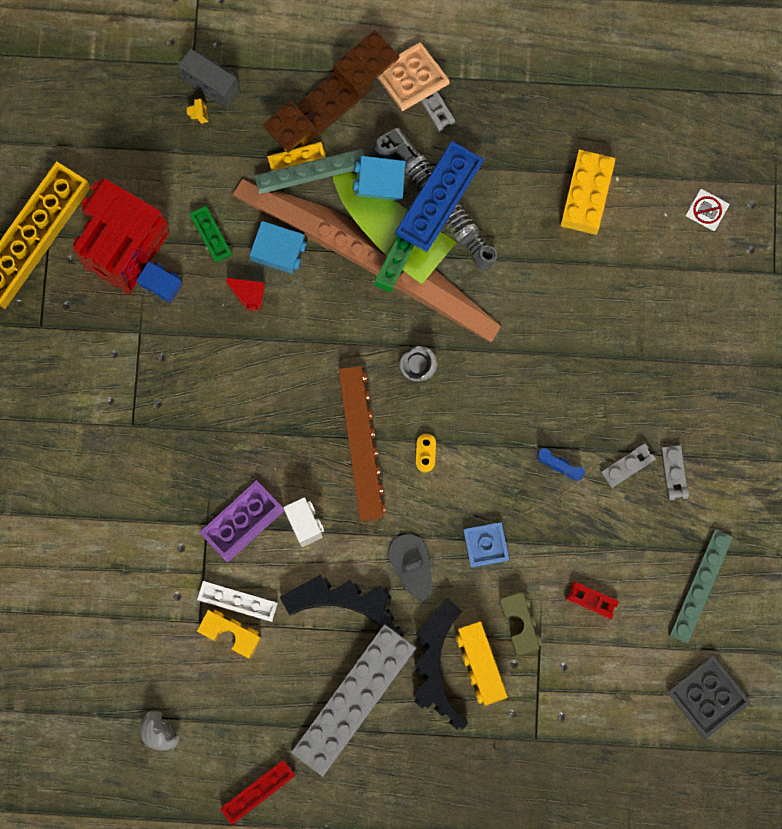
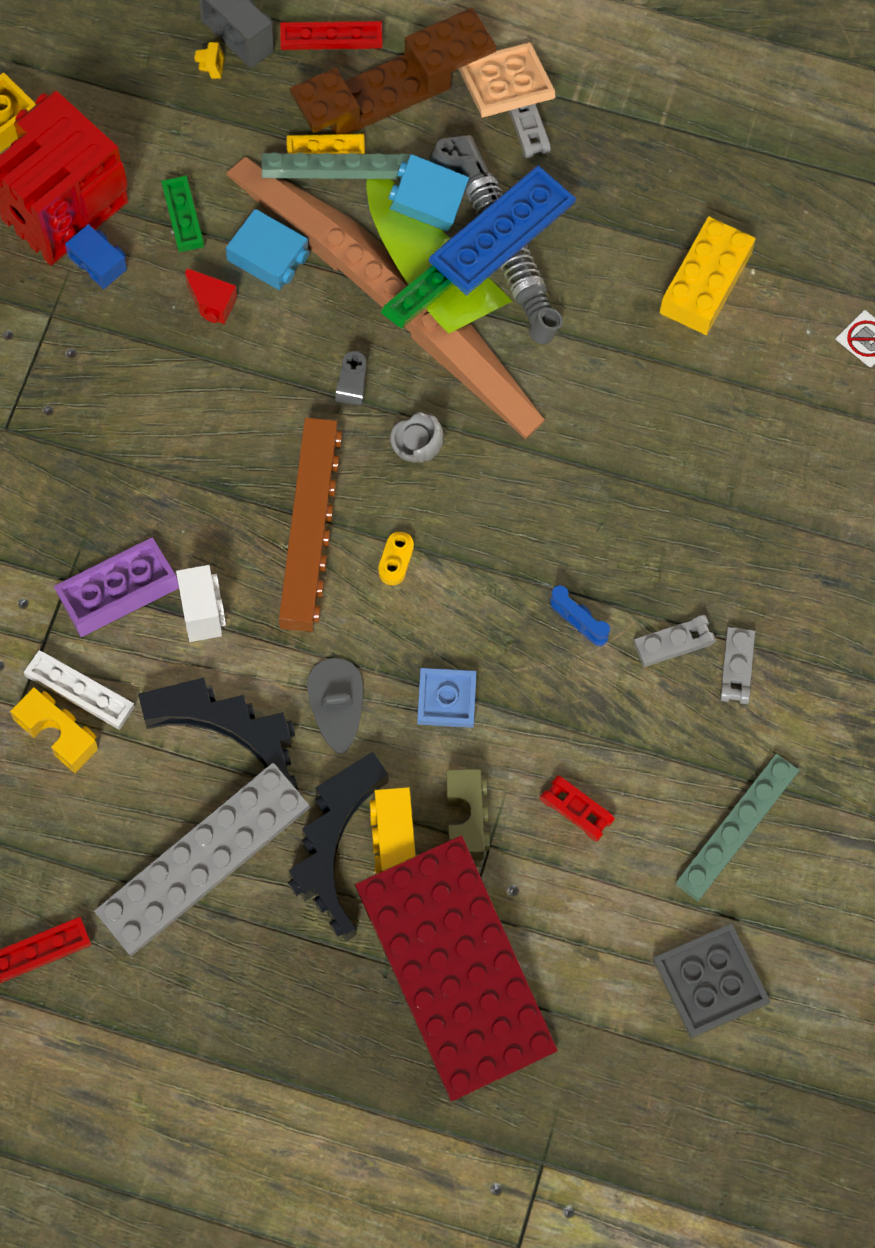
camera: 10 degrees right, 10 degrees down
none -> red plate [280,21,382,50]
none -> dark grey piece [335,351,366,406]
none -> dark red plate [354,835,558,1102]

